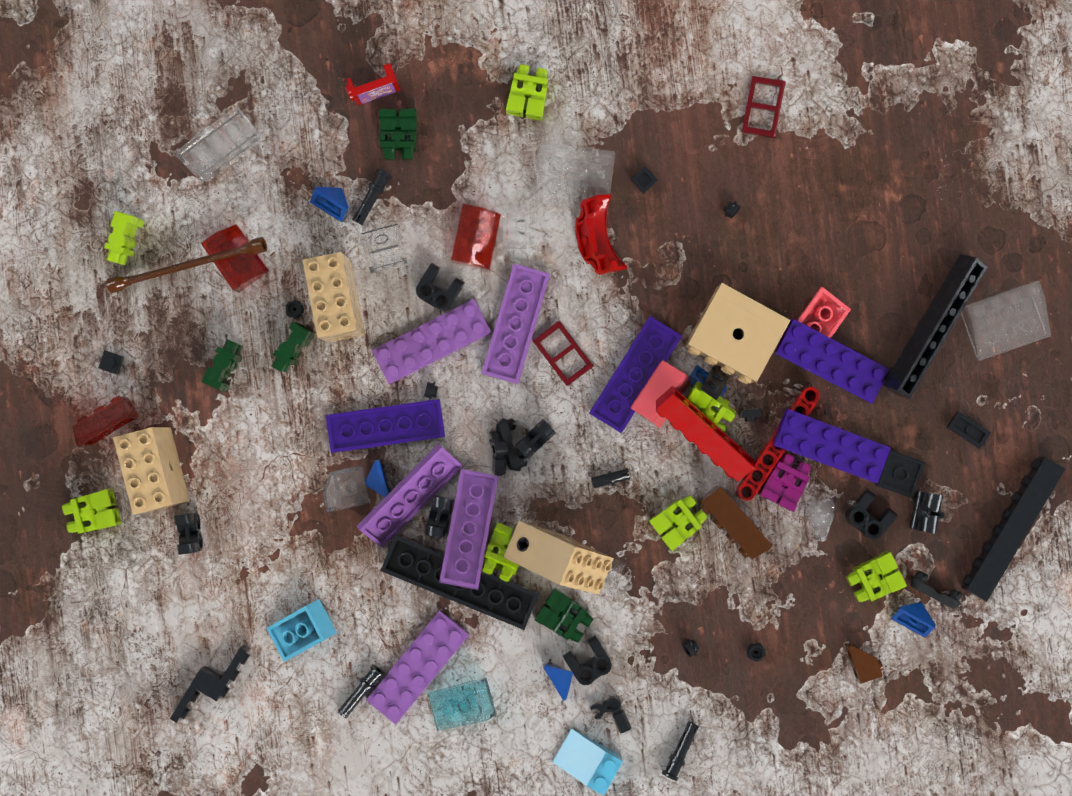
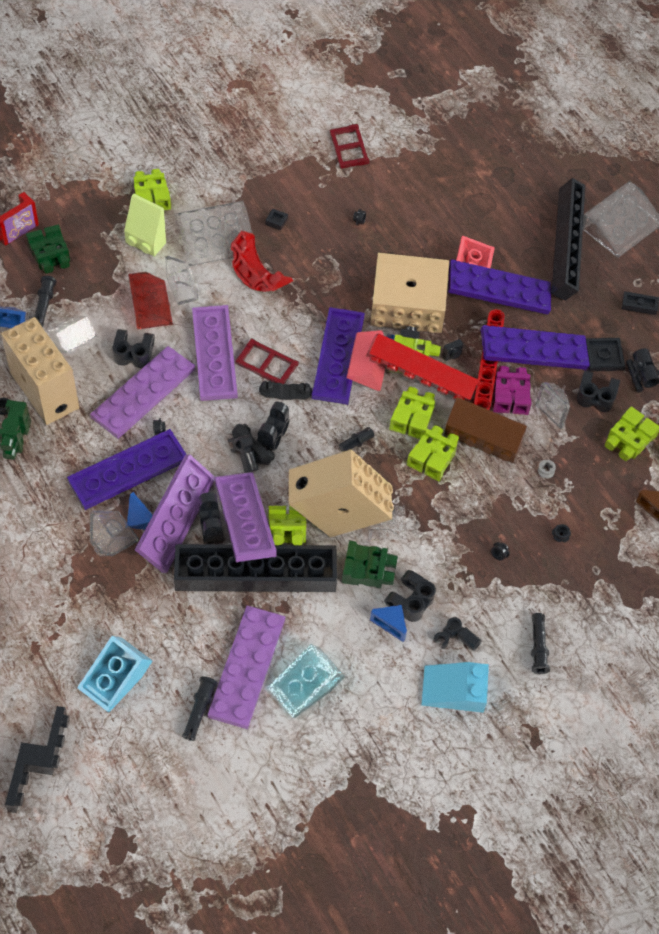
camera: 30 degrees left, 30 degrees down
none -> yellowish green slope [124,194,166,257]
none -> black piece [259,381,313,400]
none -> lime hips [389,386,435,439]
none -> light grey bush [538,460,556,479]

